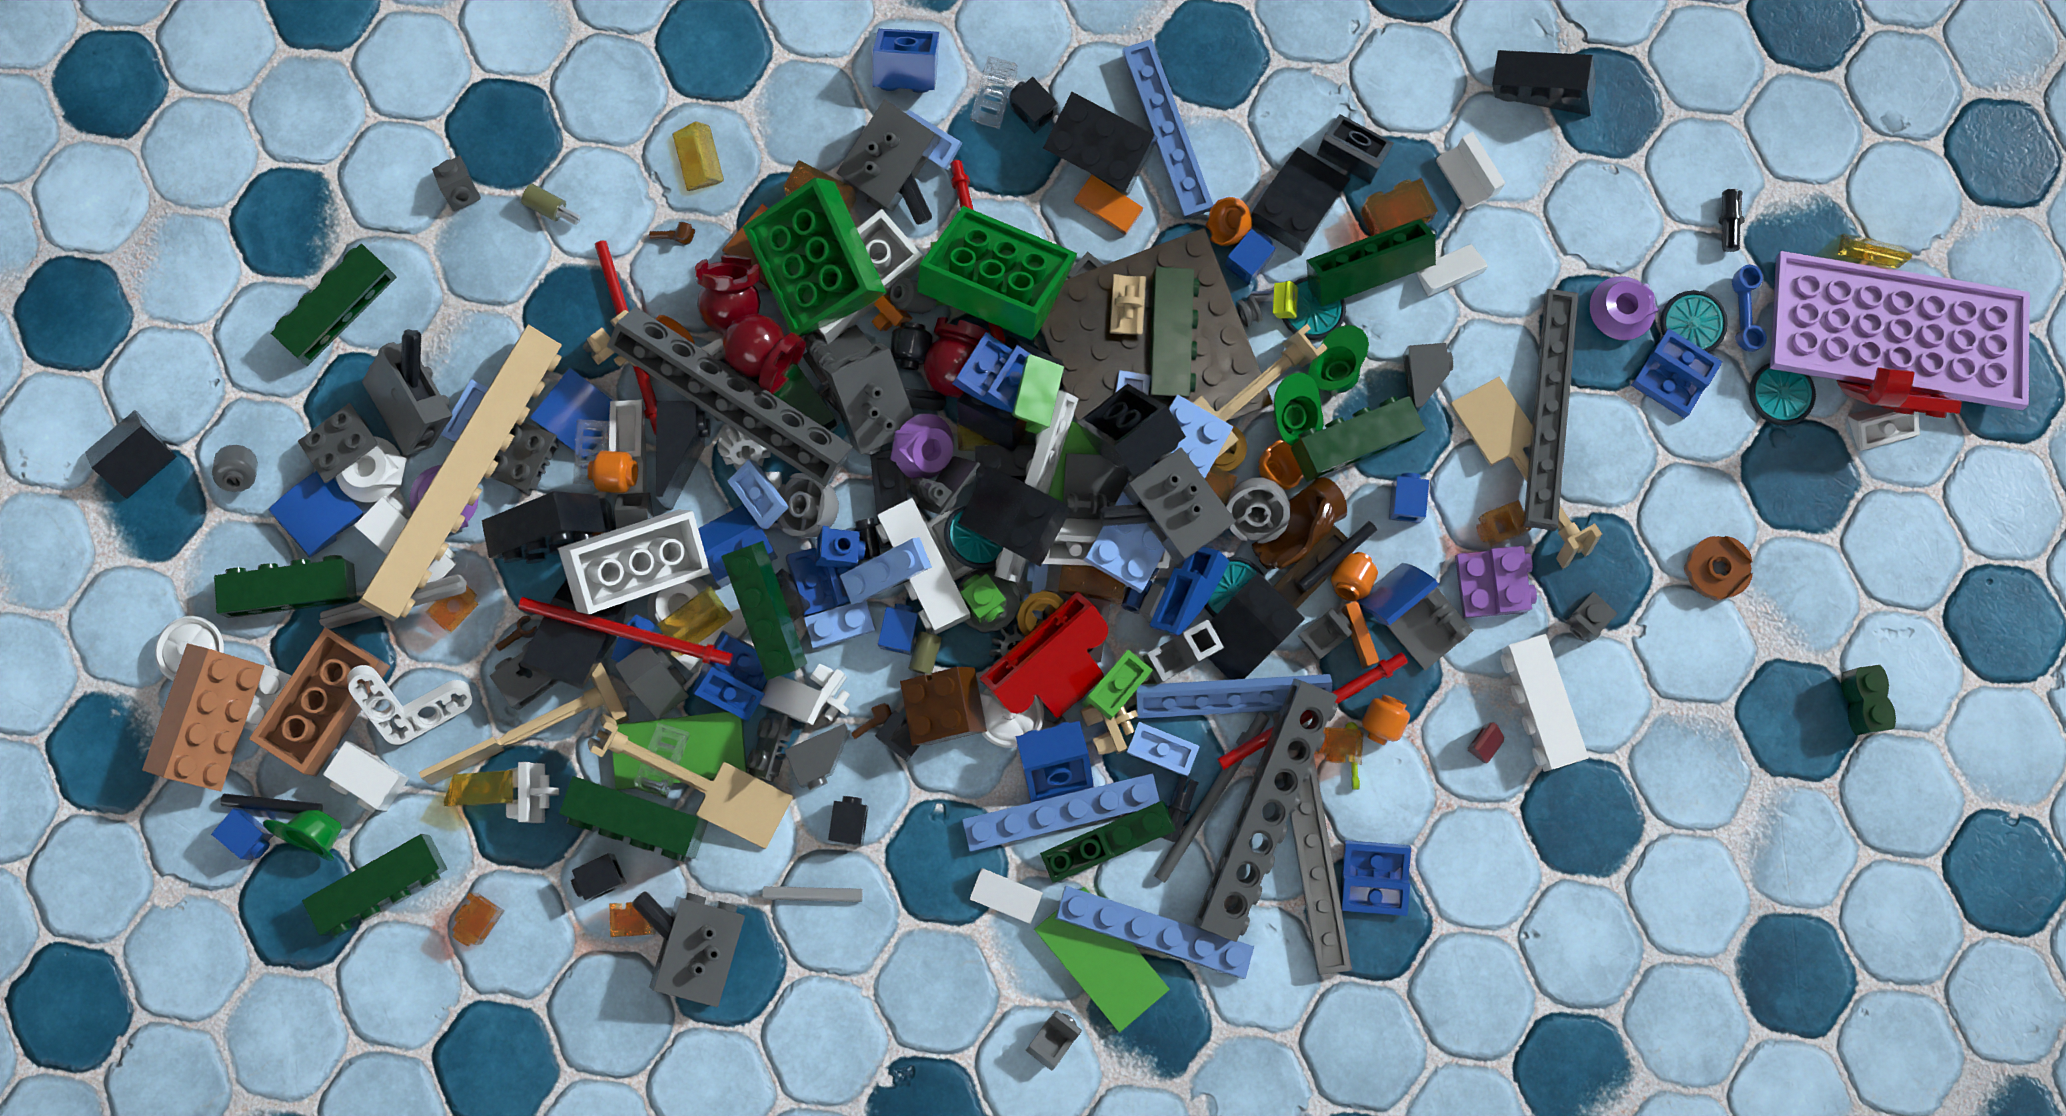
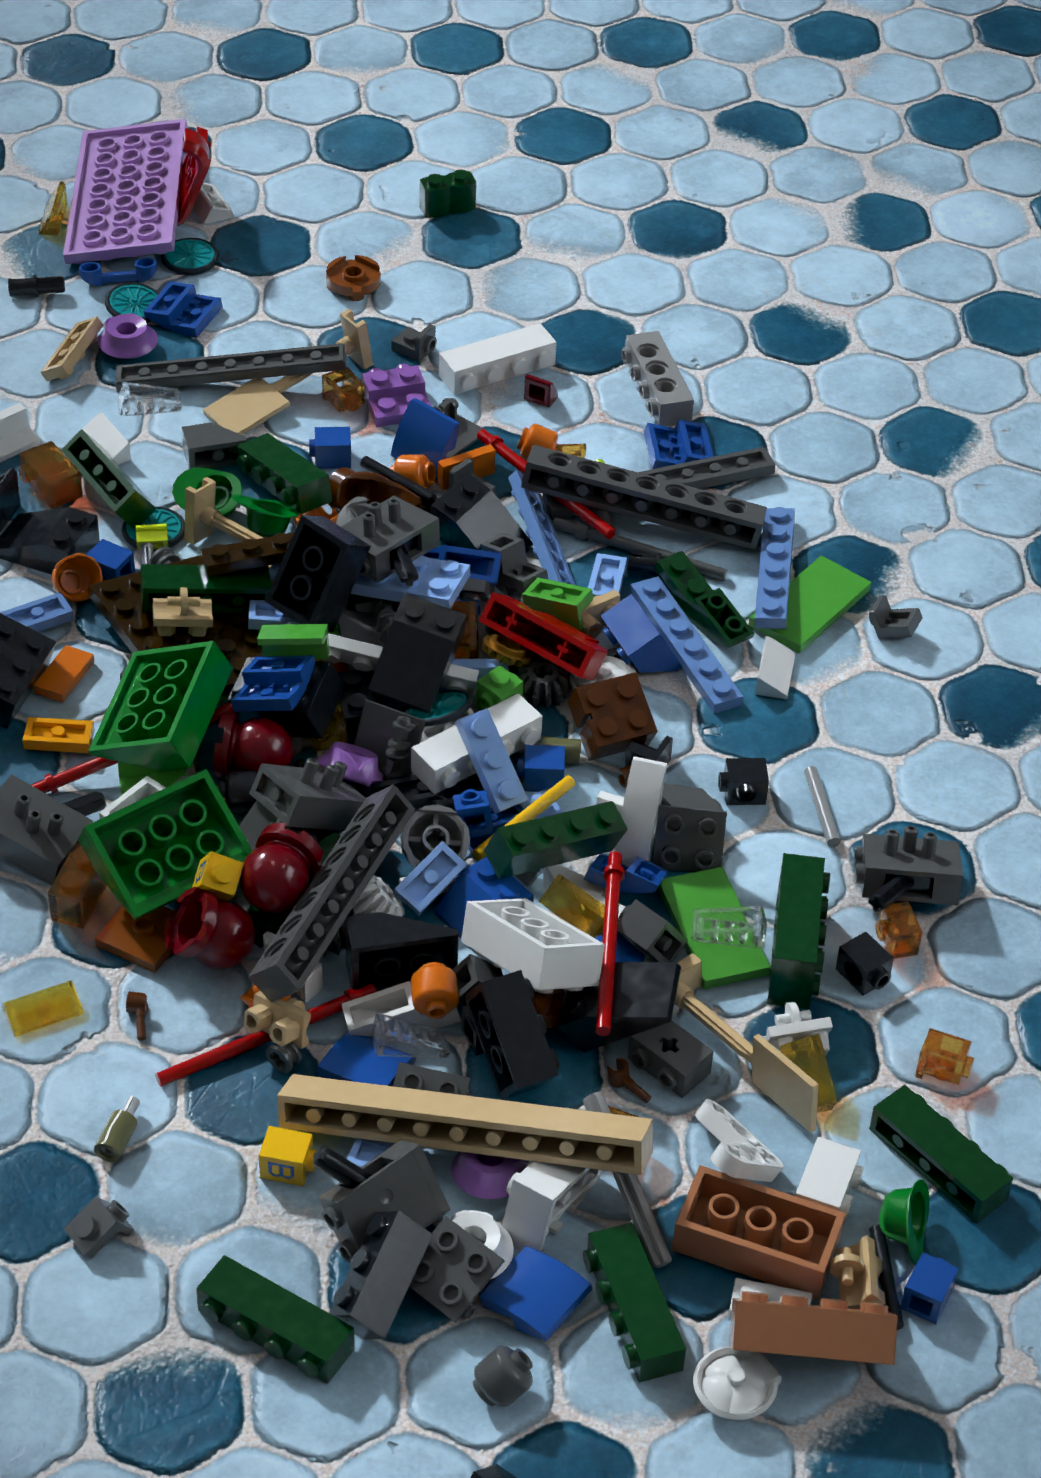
camera: 100 degrees left, 35 degrees down
tan piece [587,714,793,849] -> none
none -> light orange plate [22,717,95,753]
none -> tan plate [40,316,104,381]
none -> clear slope [118,382,182,416]
none -> yellow brick [192,851,244,901]
none -> dark brown plate [201,532,294,577]
none -> yellow brick [259,1126,318,1186]
none -> black brick [330,1210,433,1340]
none -> yellow bar [472,775,576,861]
none -> light grey brick [621,331,694,426]
none -> tan hips [830,1235,885,1309]

